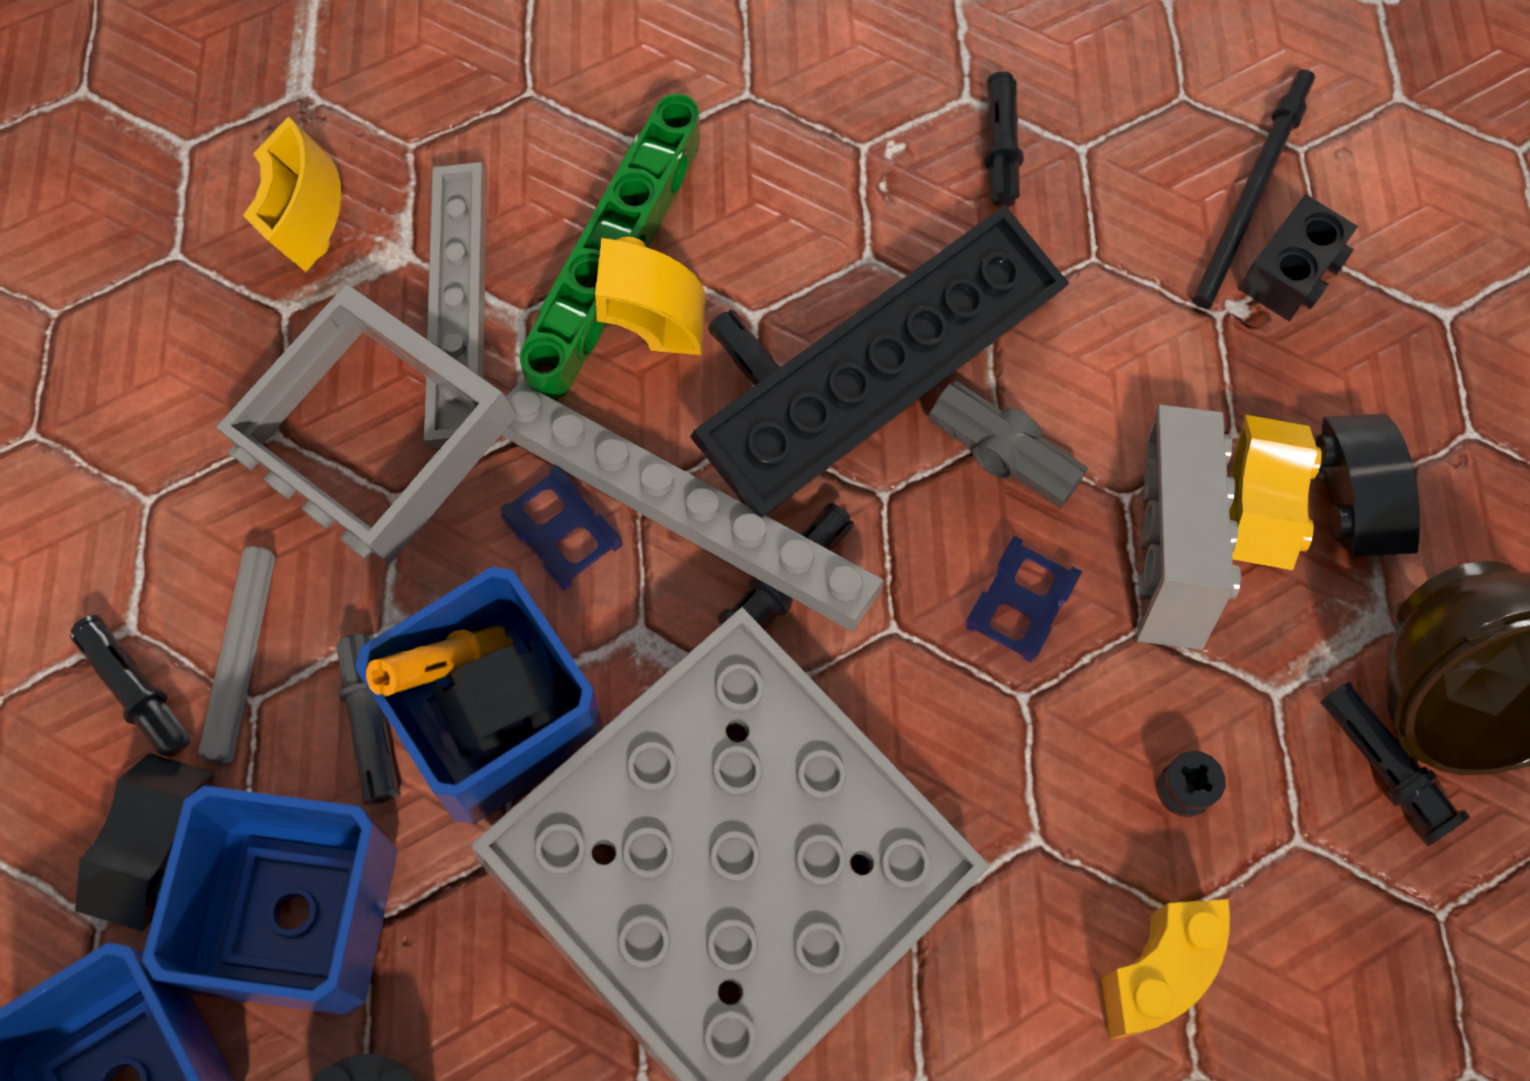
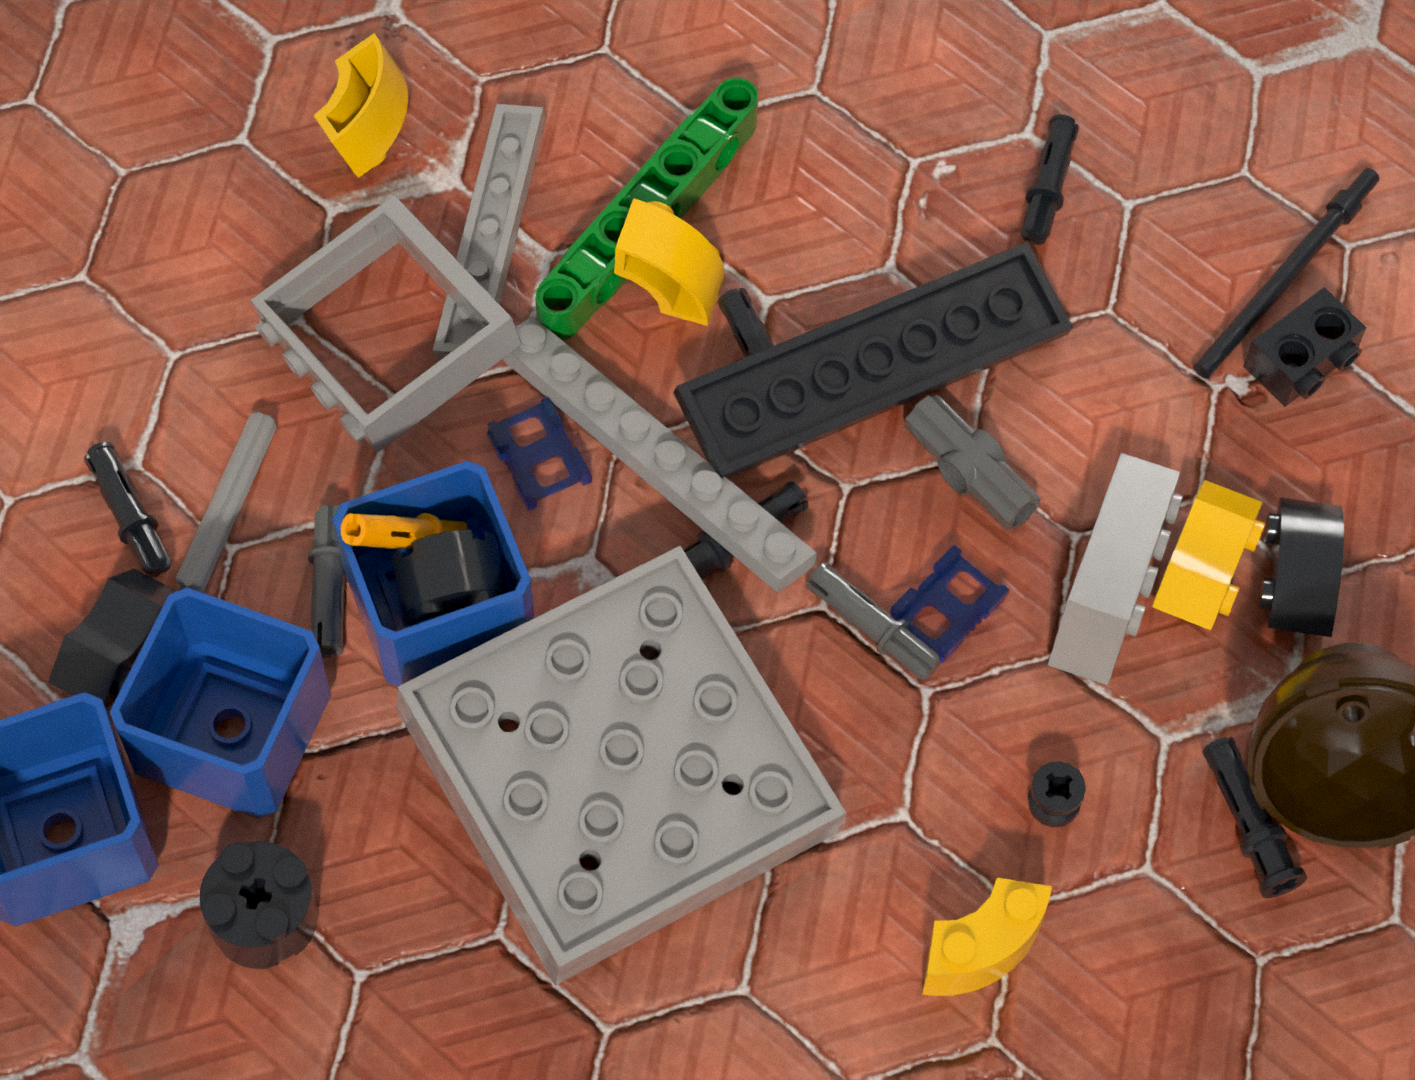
camera: 15 degrees right, 5 degrees down
none -> dark grey axle [806,562,941,680]

